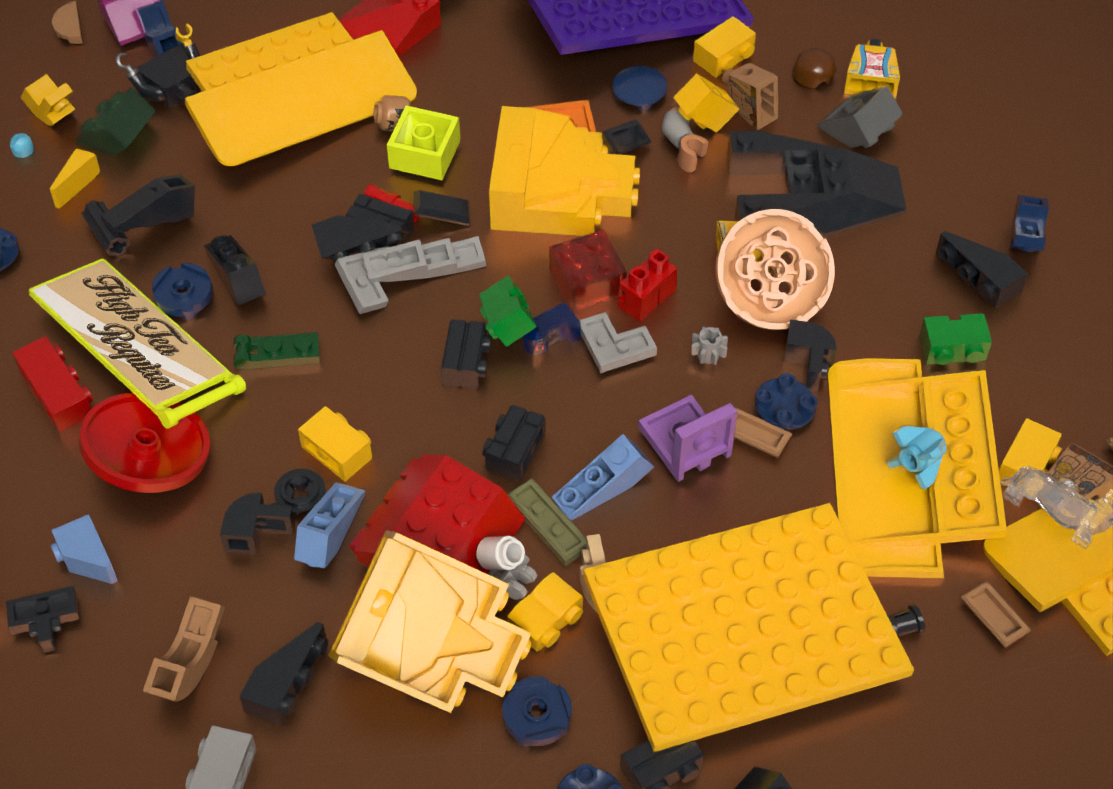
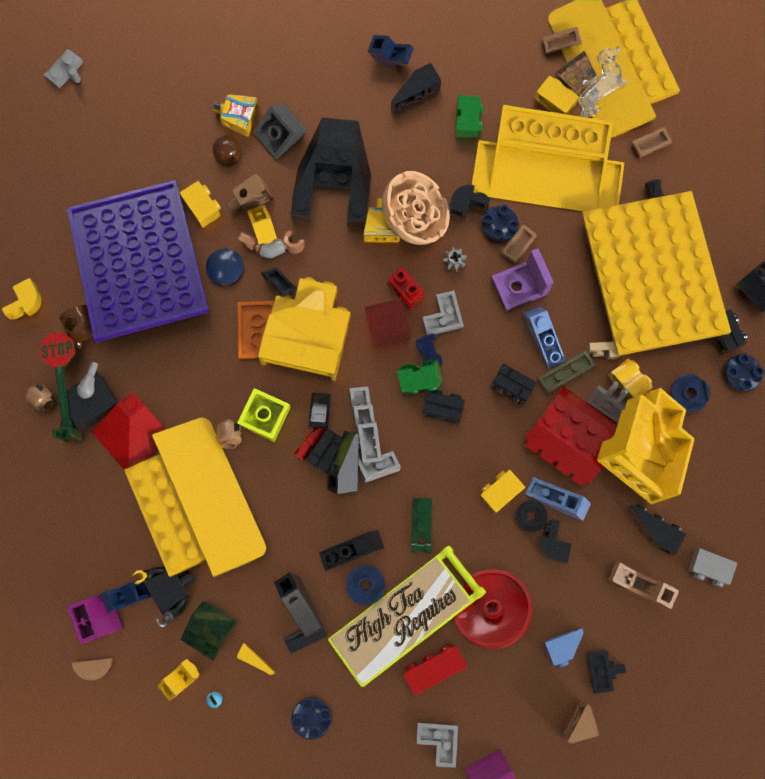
camera: 85 degrees left, 25 degrees up
white brick [477,536,525,570] -> none
medium azure brick [887,426,947,489] -> none

